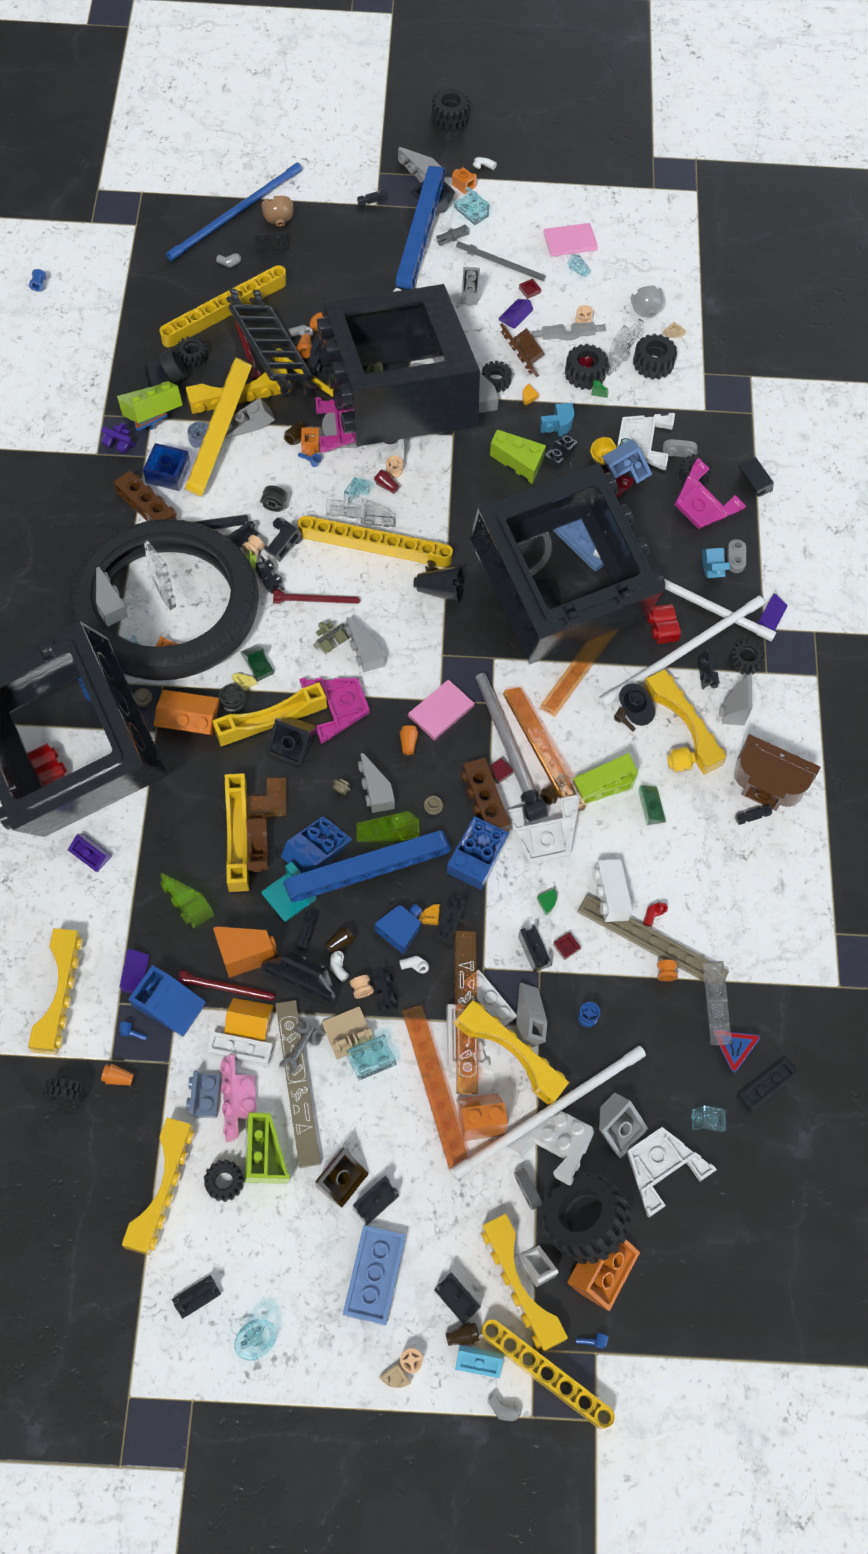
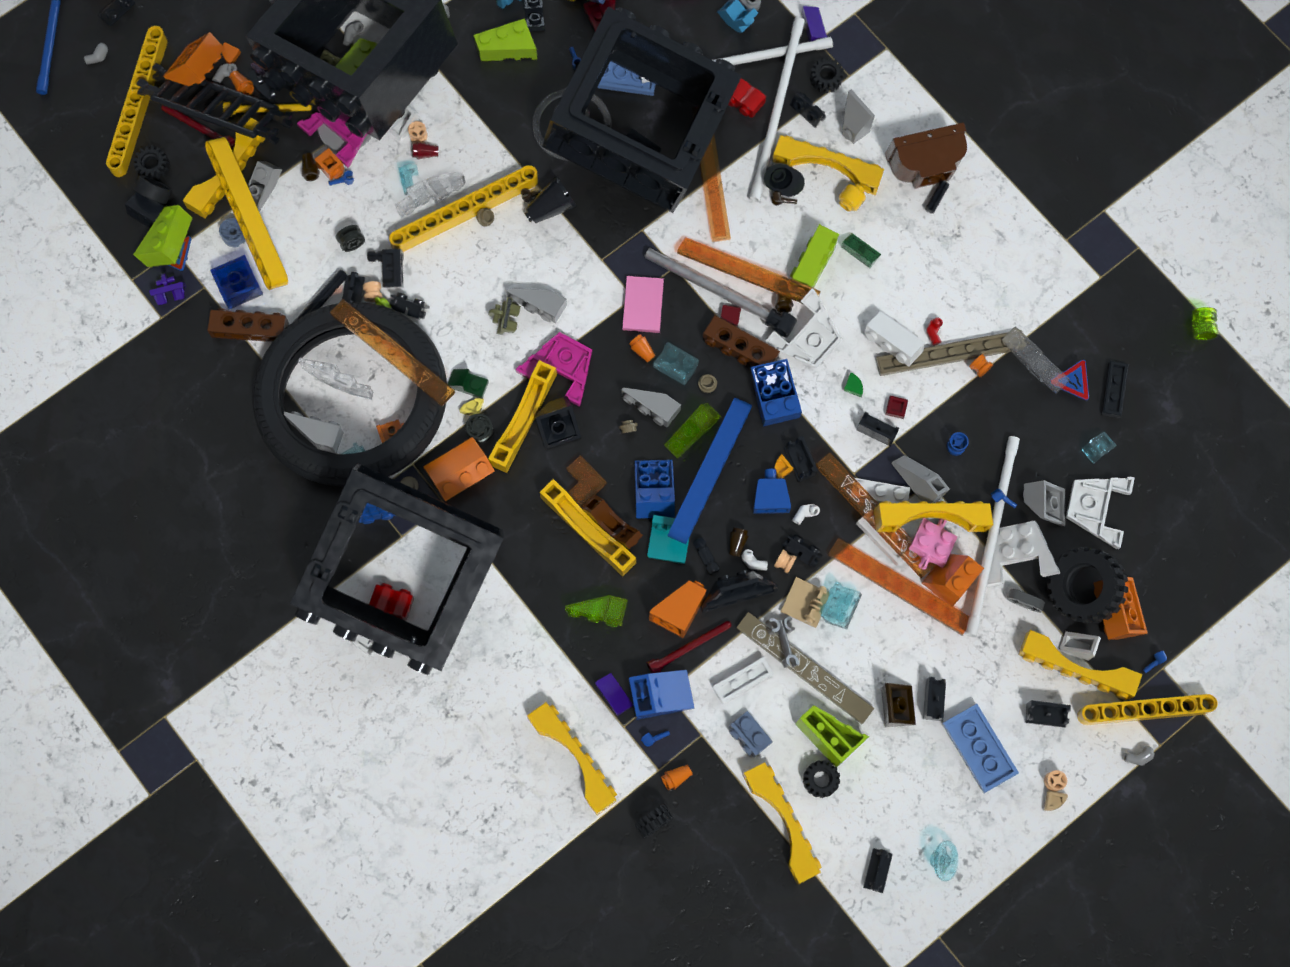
camera: 40 degrees left, 10 degrees up
dark purple slope [68,833,112,872] -> none
bright pink bracket [220,1054,257,1142] -> none
light orange slope [224,998,274,1042] -> none
dark red piece [273,589,361,604] -> none
dark brown cone [445,1321,480,1346] -> none
medium azure plate [455,1345,504,1378] -> none
none -> orange slope [163,32,225,86]
none -> clear orange tile [330,299,455,406]
none -> dark tan plate [477,208,494,227]
none -> clear light blue bracket [653,342,699,385]
none -> bright pink plate [909,518,958,570]
none -> blue hand [991,489,1017,508]

